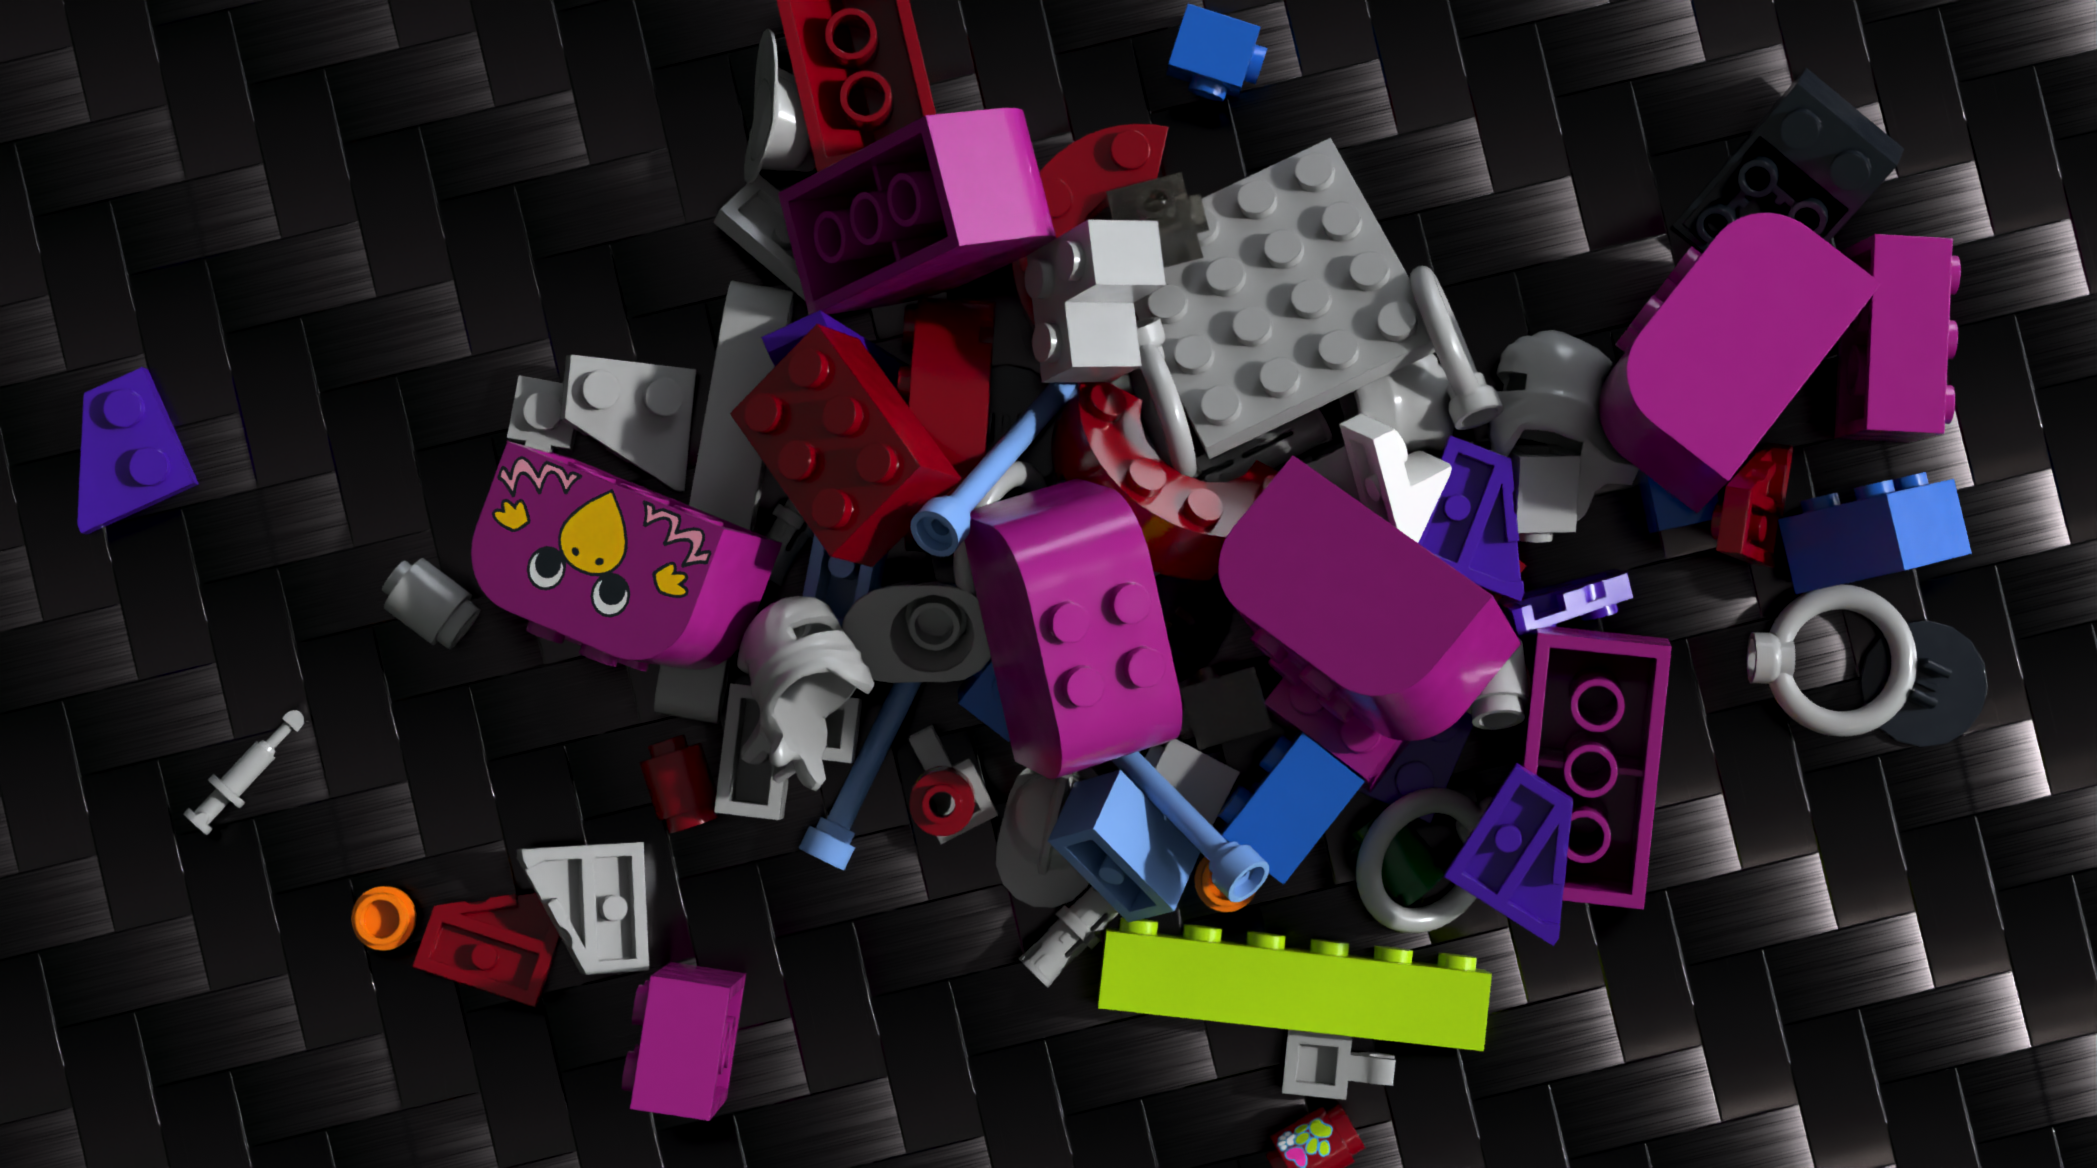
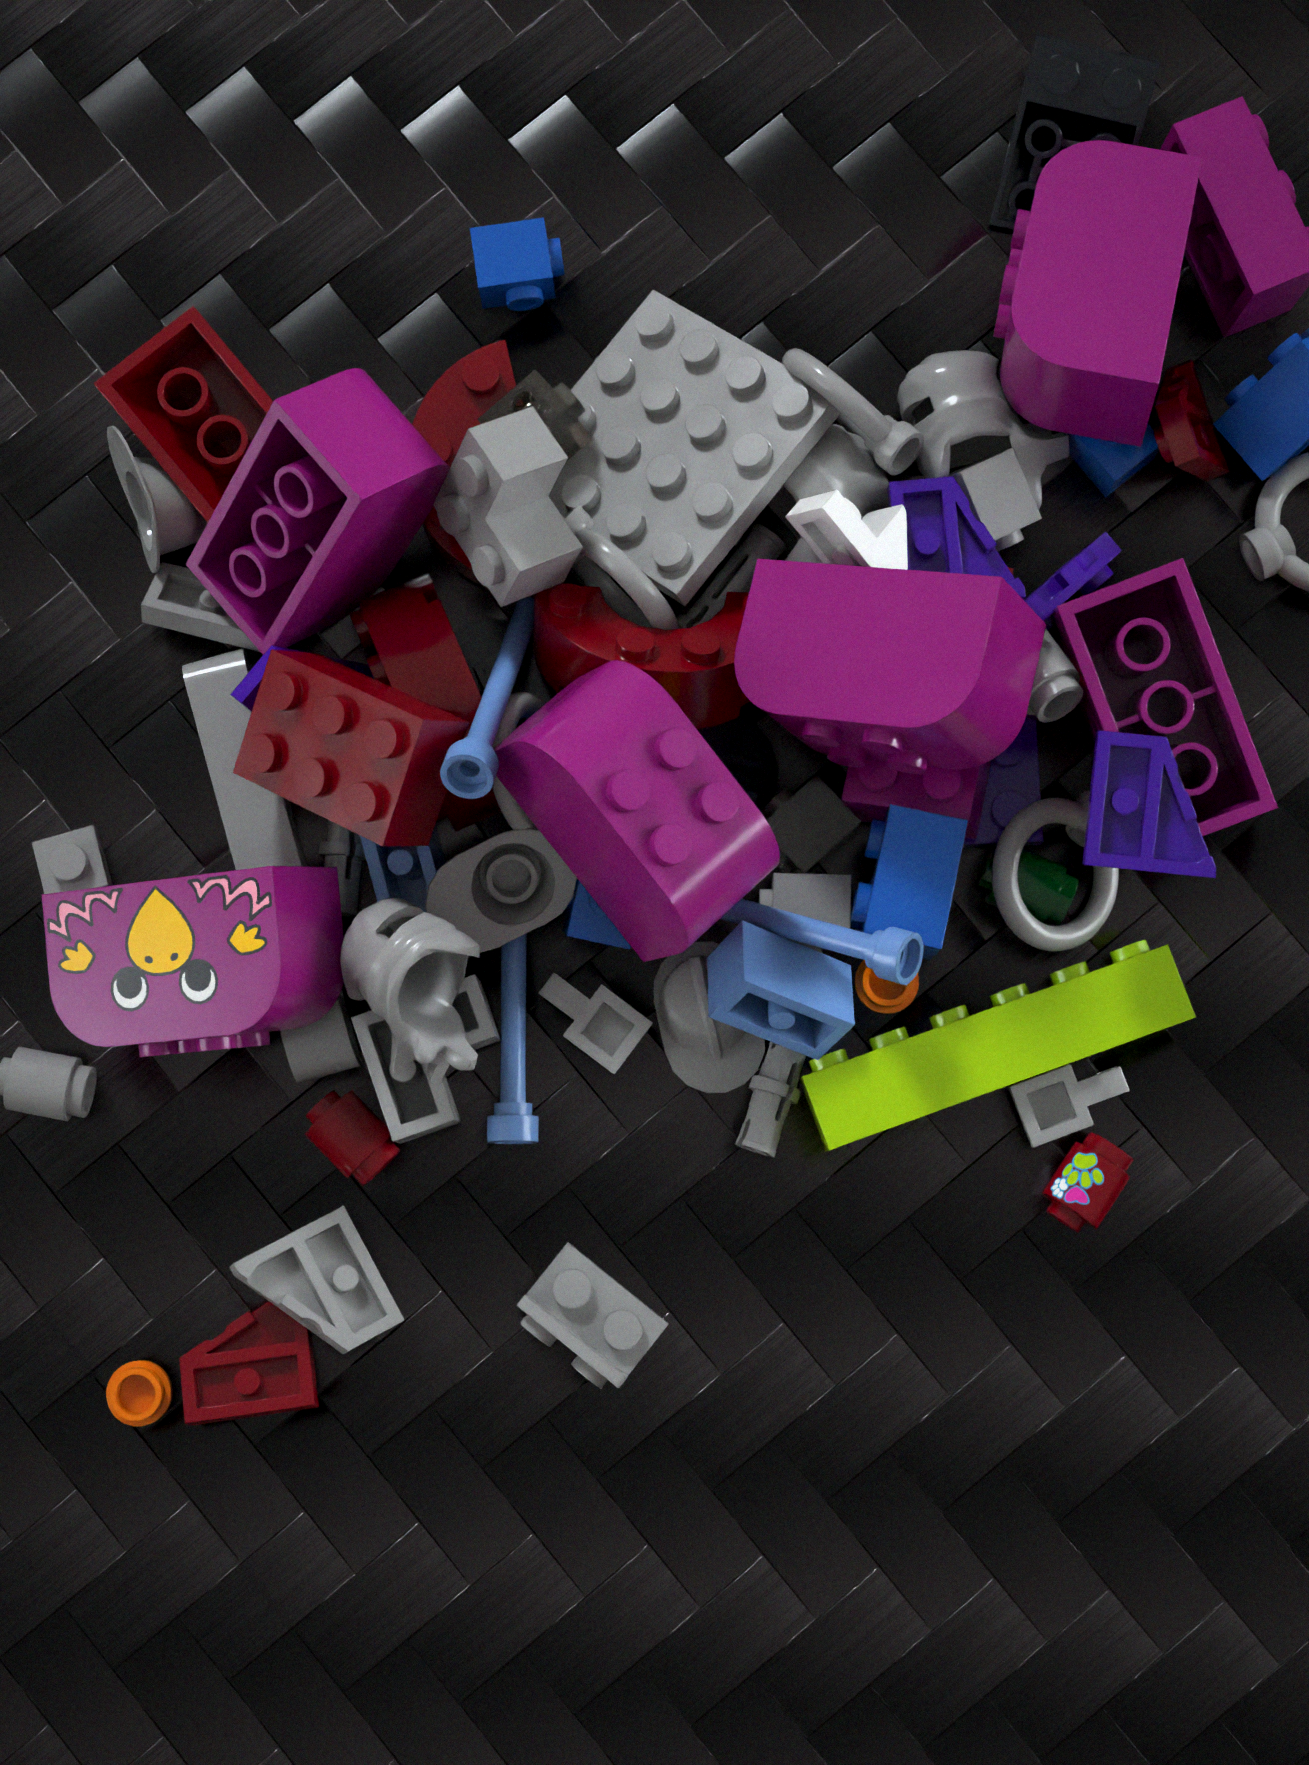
camera: 20 degrees left, 5 degrees down
light grey wing [560,355,696,492] -> none
magenta brick [622,962,746,1121] -> none
dark red brick [909,766,975,836] -> none
none -> light grey bracket [517,1242,669,1389]

